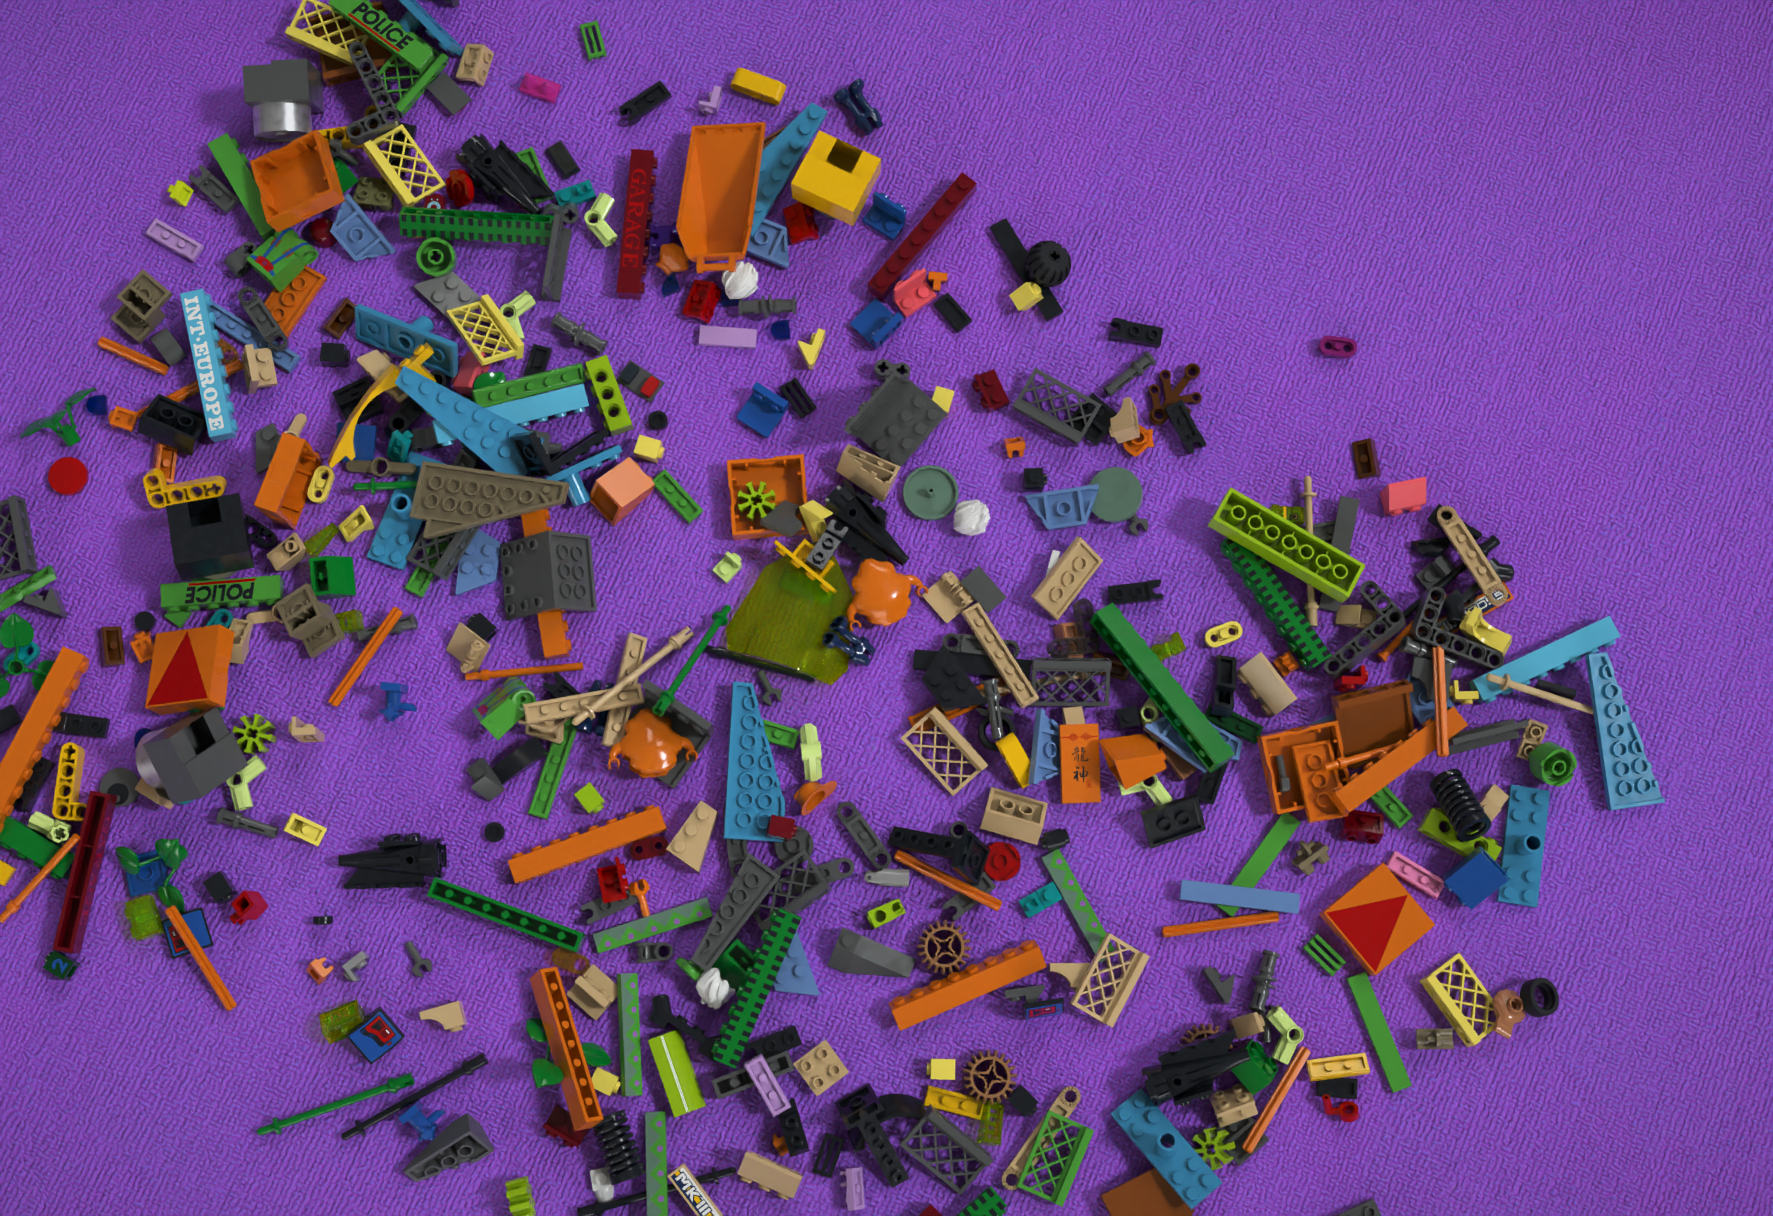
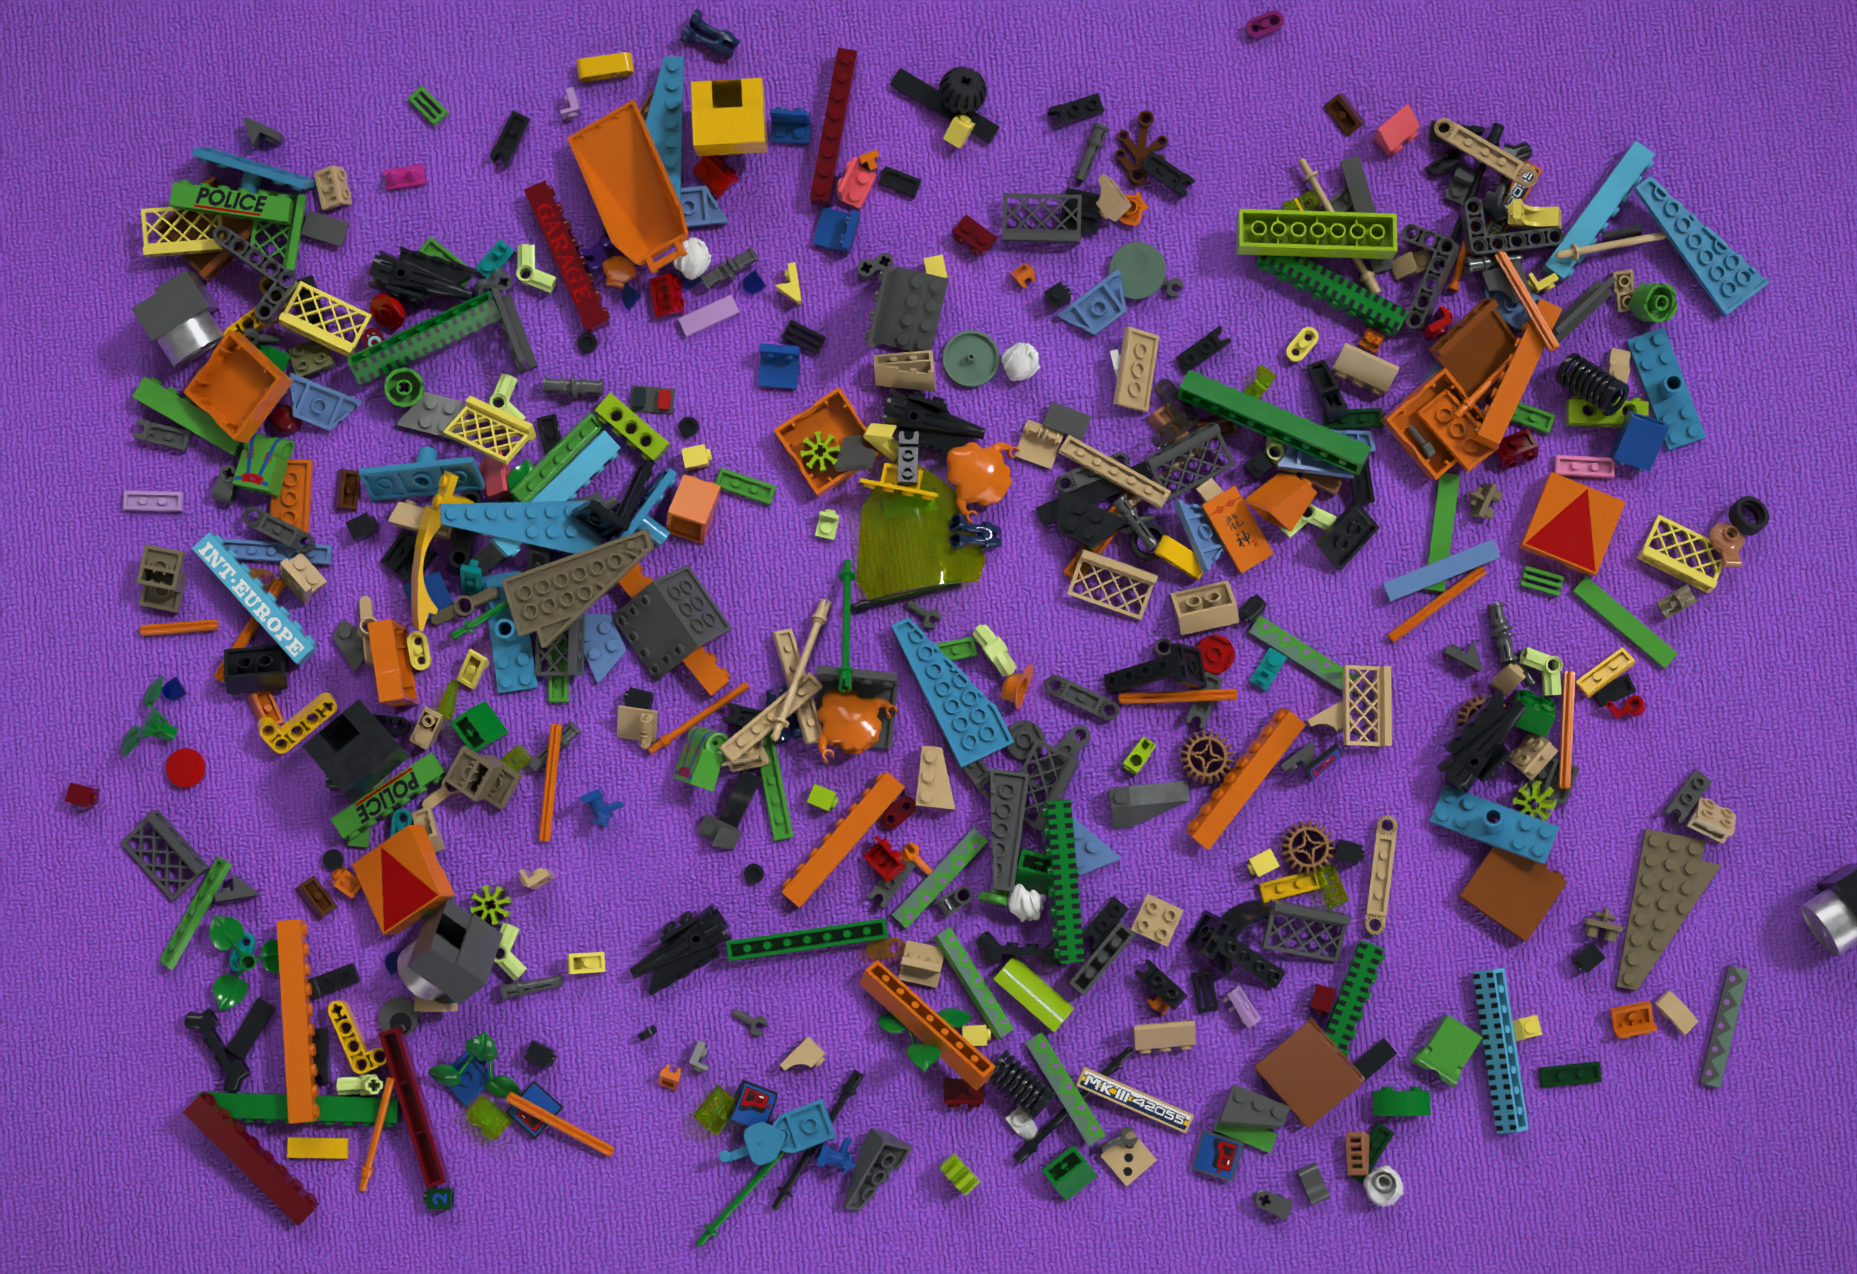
camera: 15 degrees left, 5 degrees up
orange bracket [108,406,140,432] -> none
dark grey axle [150,327,187,367] -> none
neon yellow tile [167,180,194,207] -> none
red brick [229,890,269,925] -> none
pearl dark grey tile [545,140,581,180] -> none
lavender tile [744,1053,791,1117] -> none
dark red brick [765,815,797,841] -> none
light grey piece [864,868,910,887] -> none
bright green fence [1016,1110,1094,1207] -> none
none -> black tile [577,333,598,353]
none -> dark azure plate [719,1099,837,1165]

